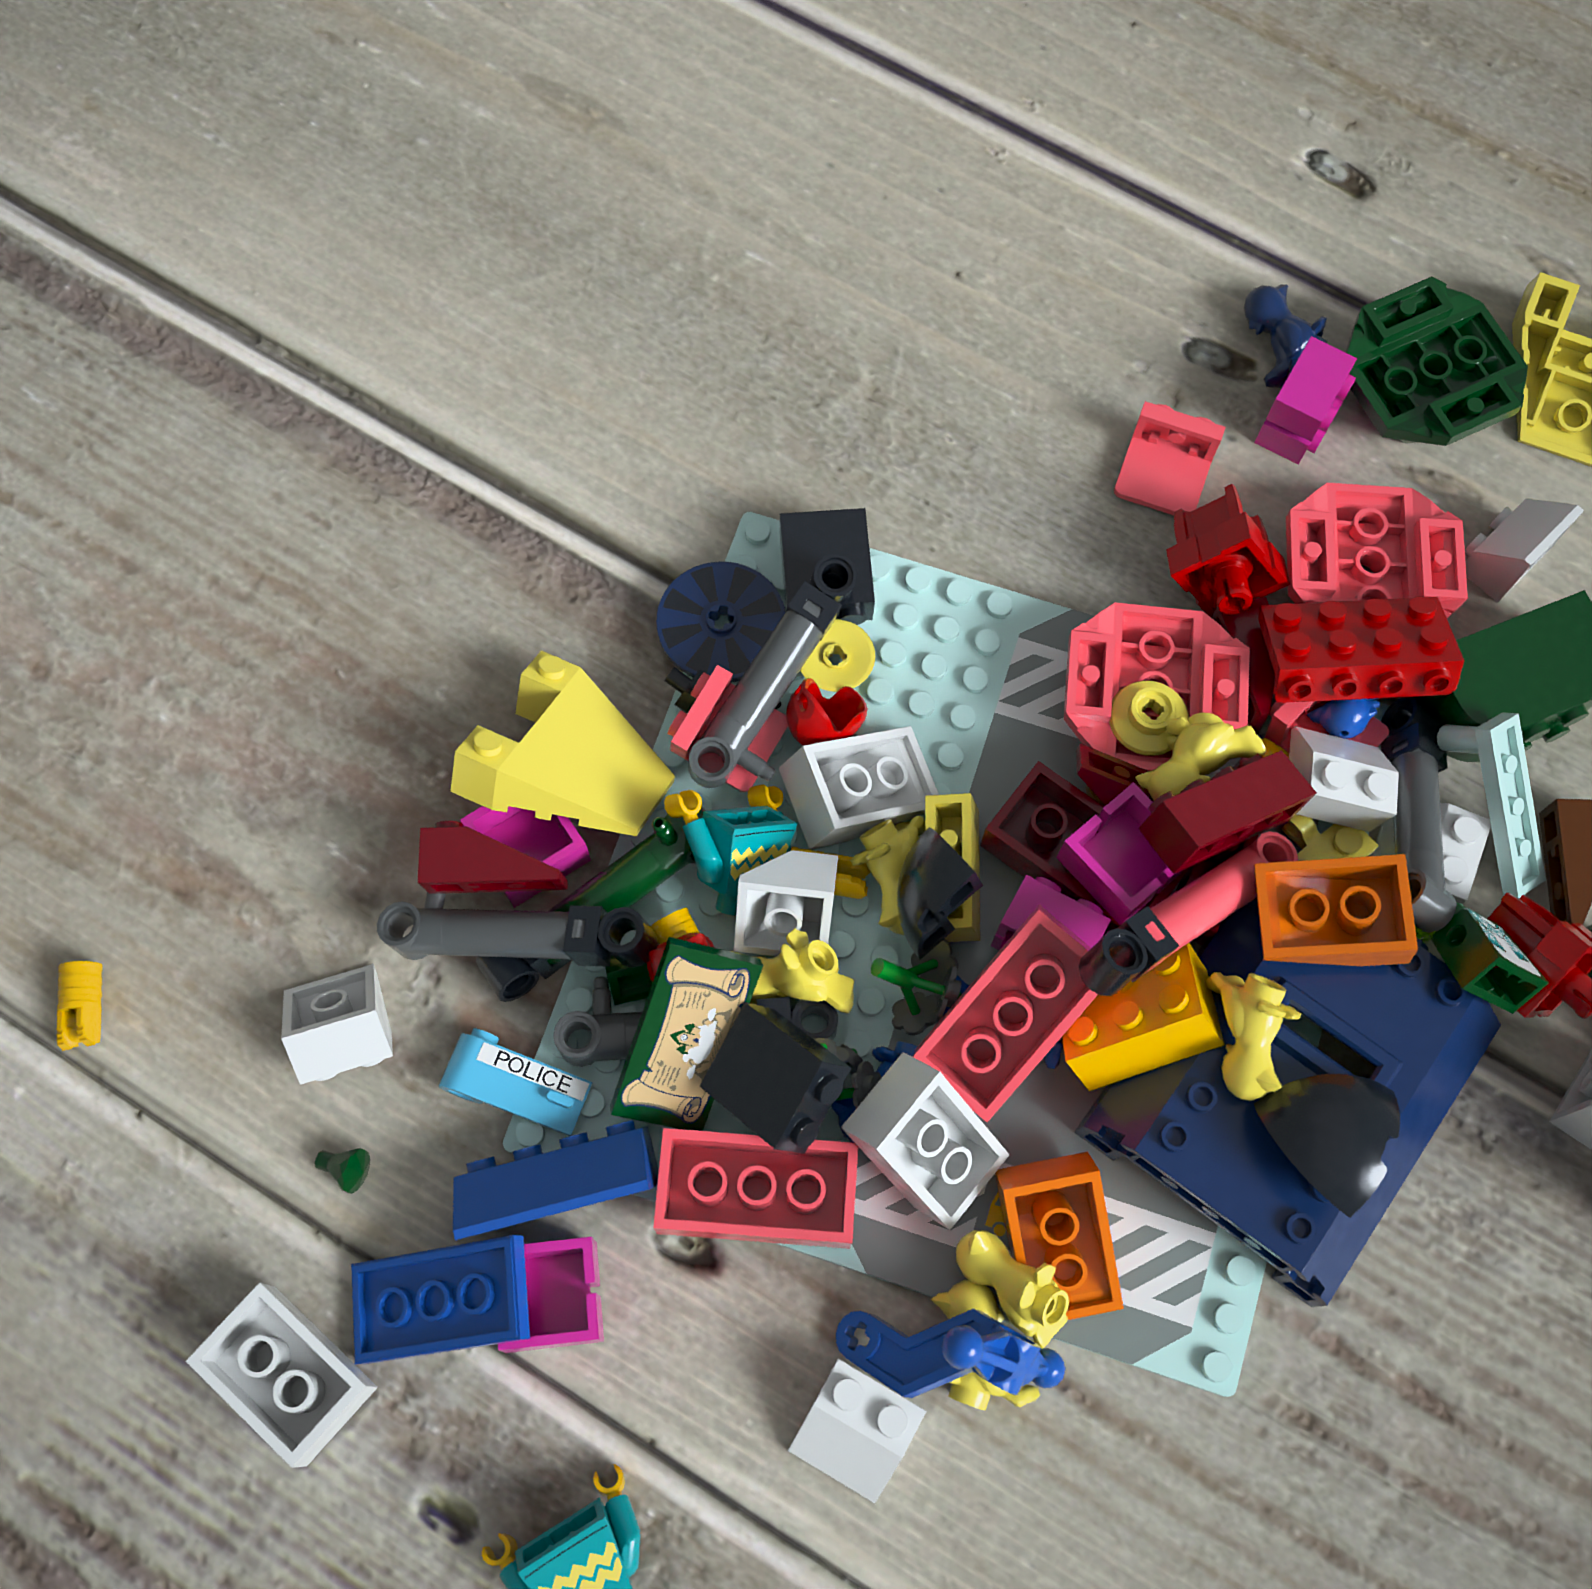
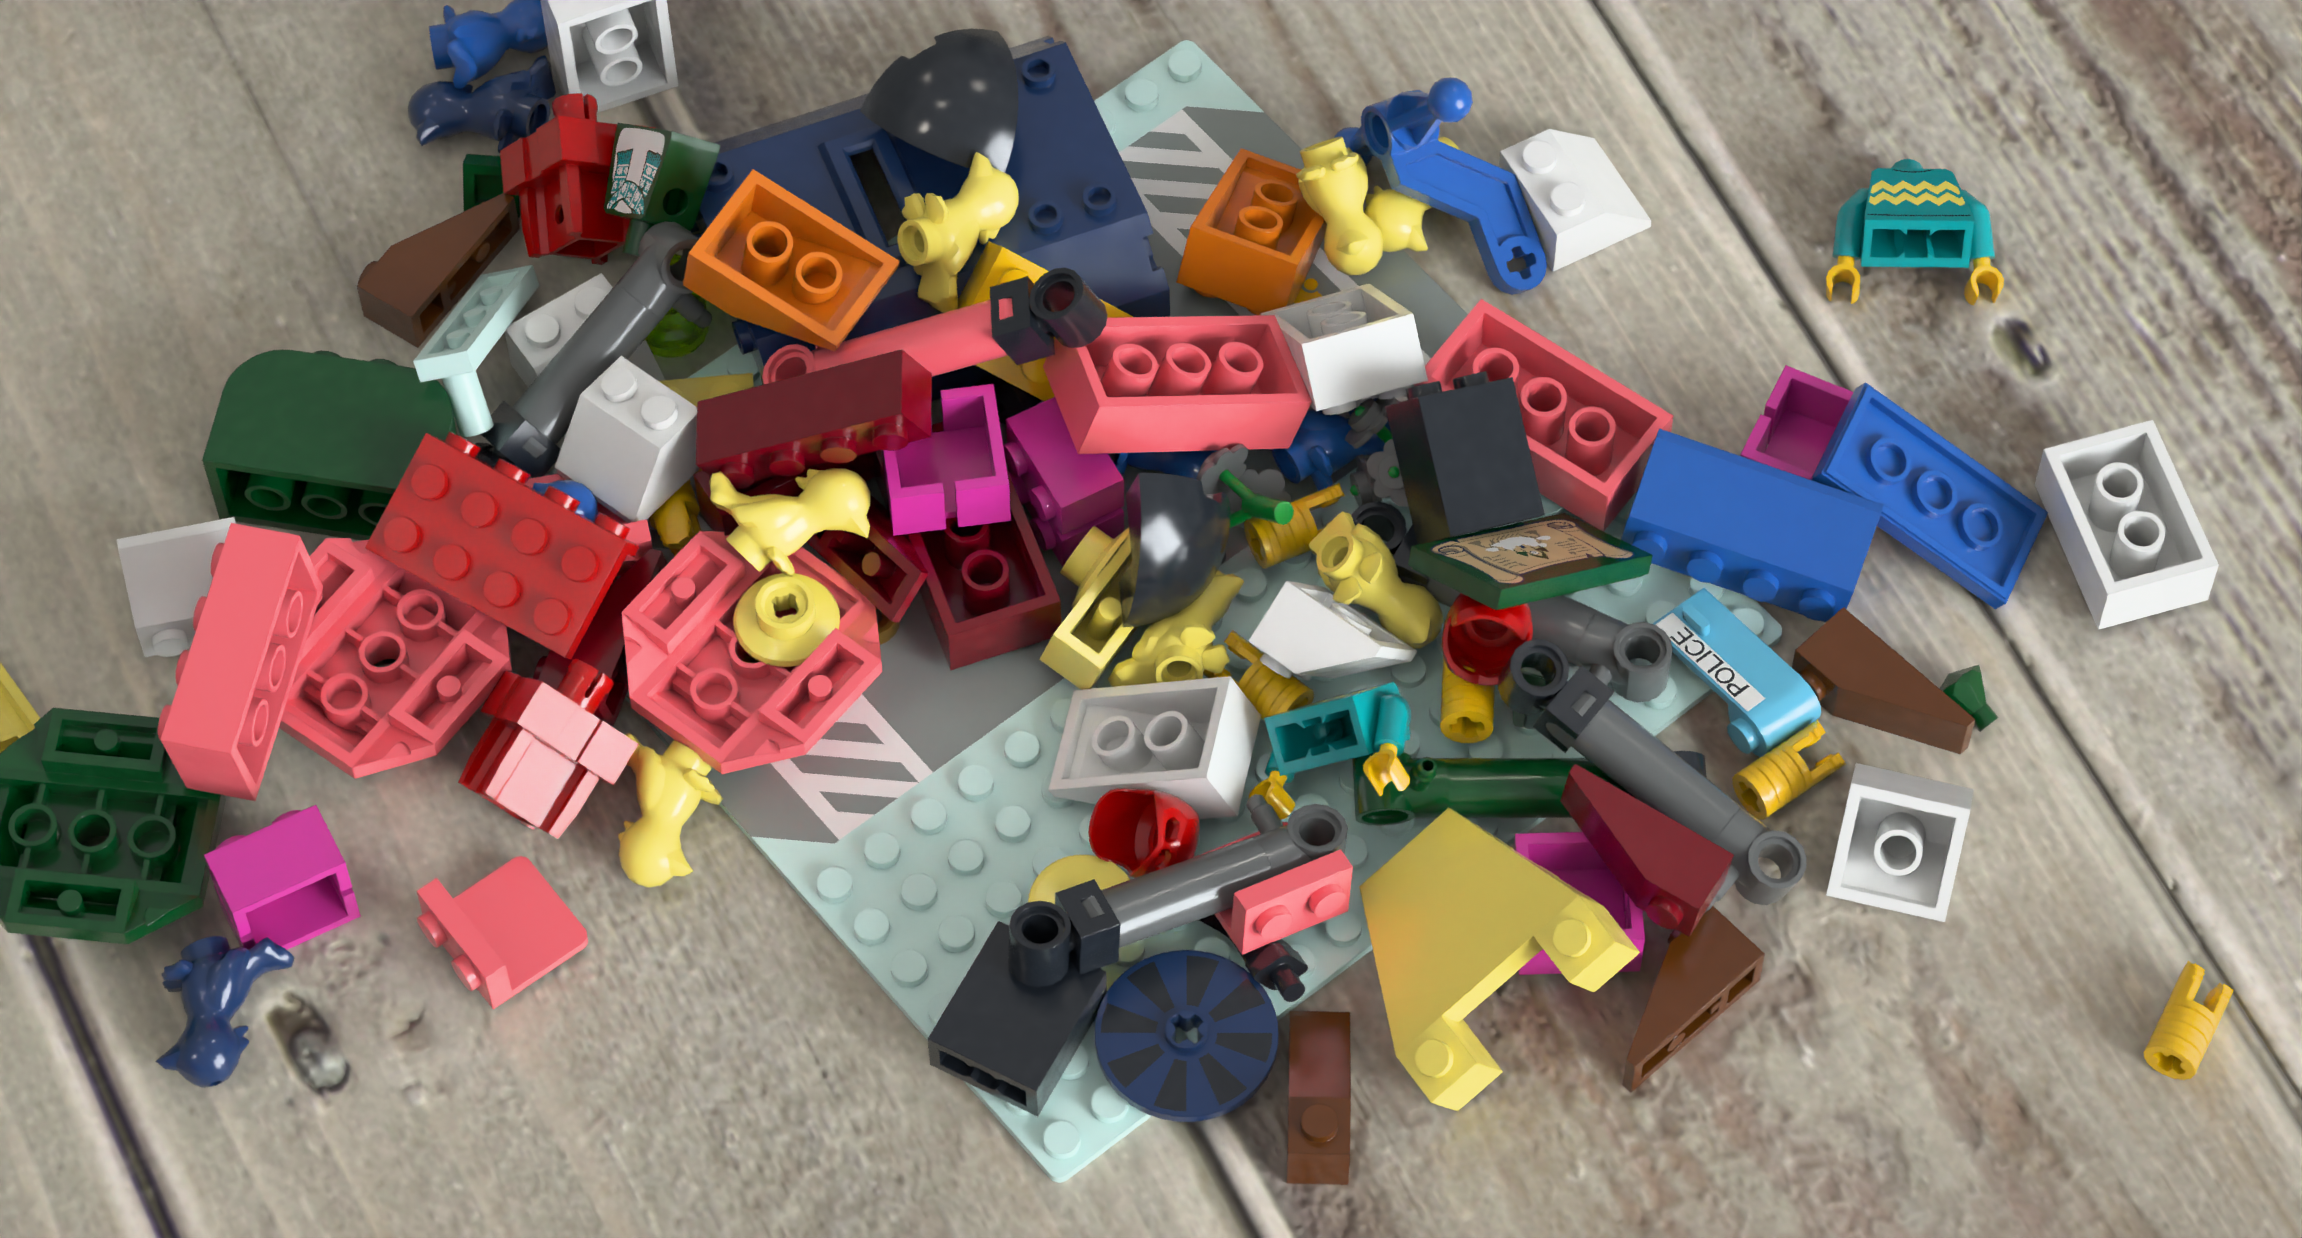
camera: 145 degrees left, 10 degrees down
none -> coral brick [158,523,323,801]
none -> light yellow animal [618,733,723,887]
none -> light yellow piece [1060,526,1130,609]
none -> yellow hinge [1244,483,1345,569]
none -> reddish brown slope [1287,1011,1351,1185]
none -> reddish brown slope [1622,906,1765,1093]
none -> yellow hinge [1732,720,1846,820]
none -> reddish brown slope [1792,607,1975,754]

